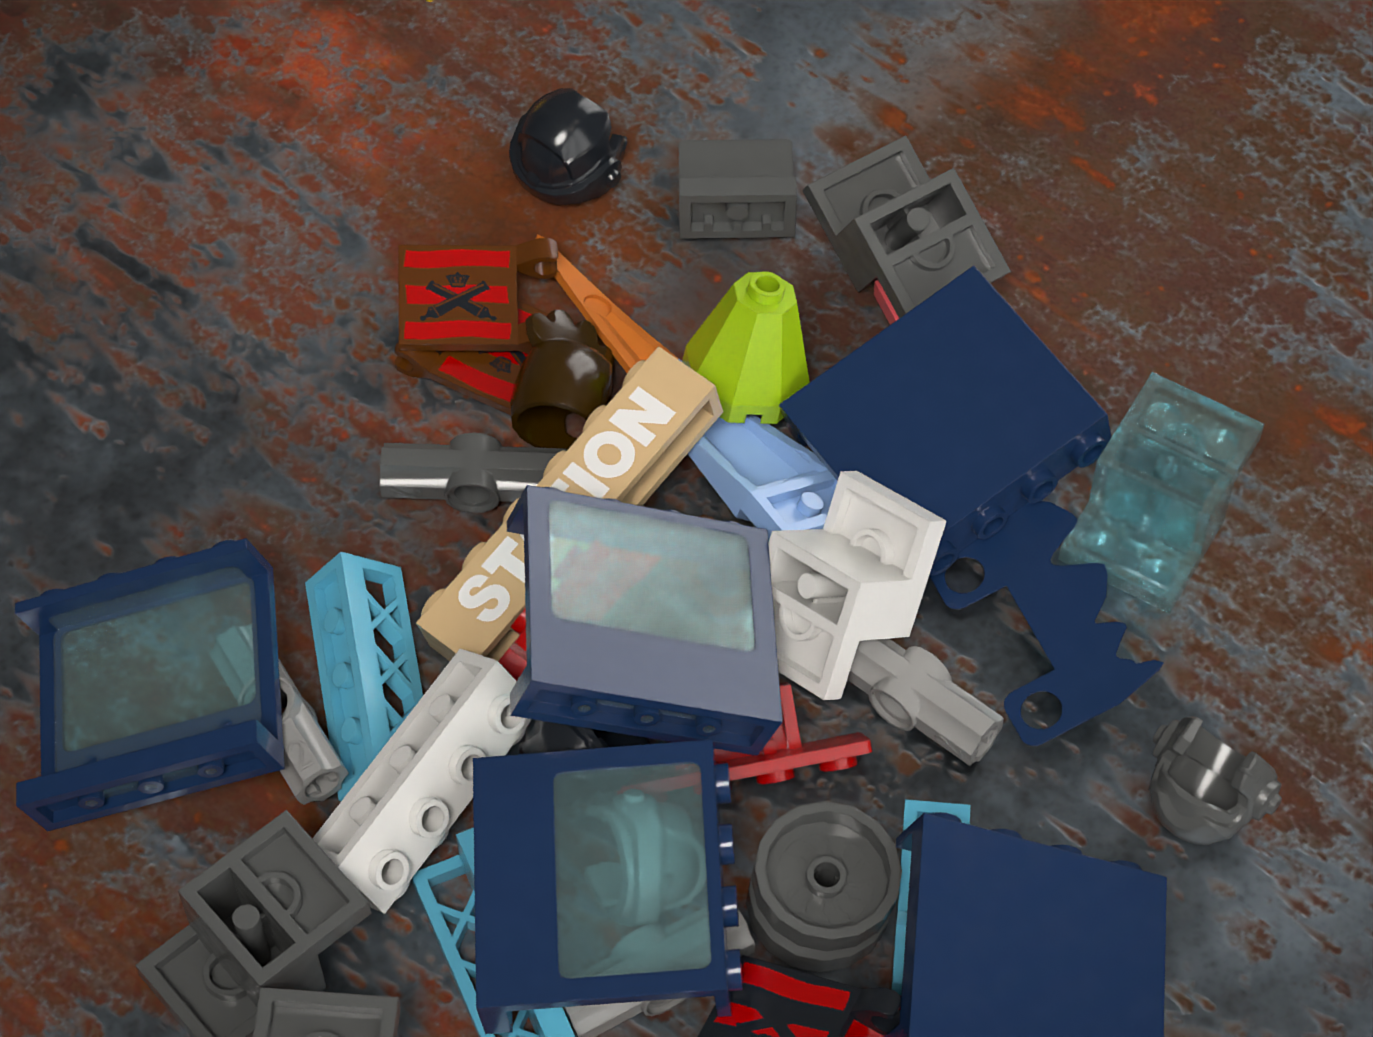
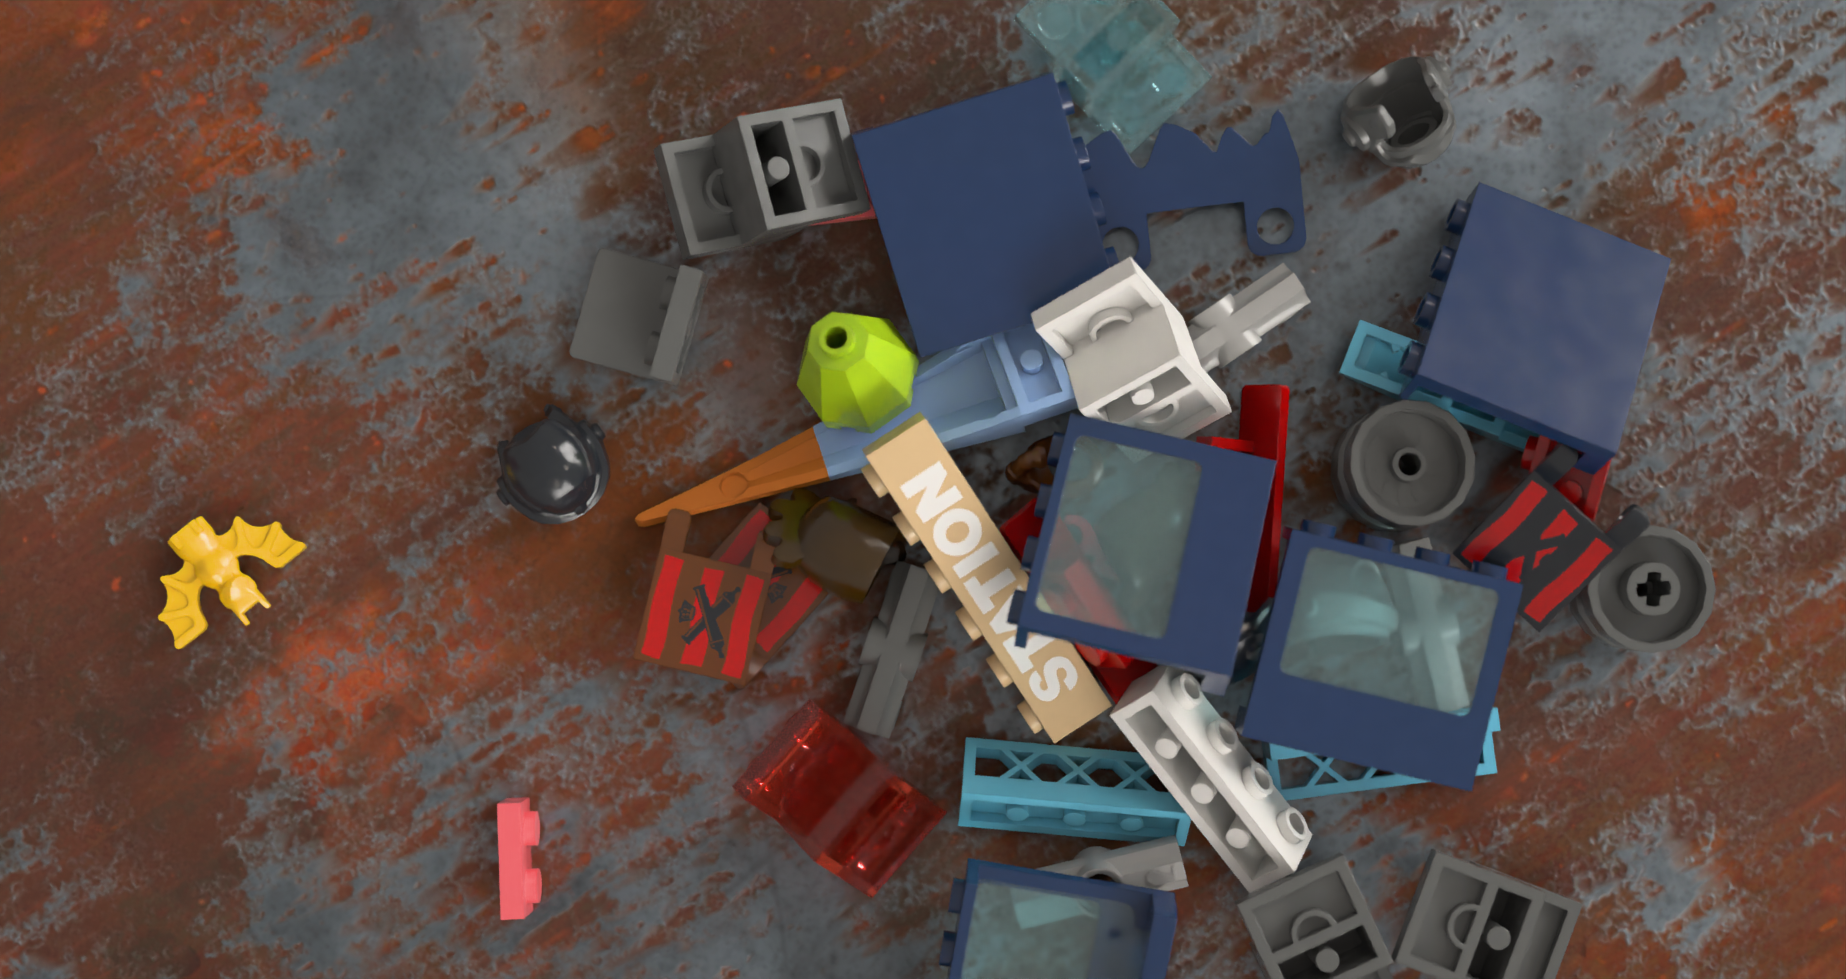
camera: 75 degrees left, 30 degrees up
none -> coral plate [497,797,542,920]
none -> clear red bracket [732,698,947,898]

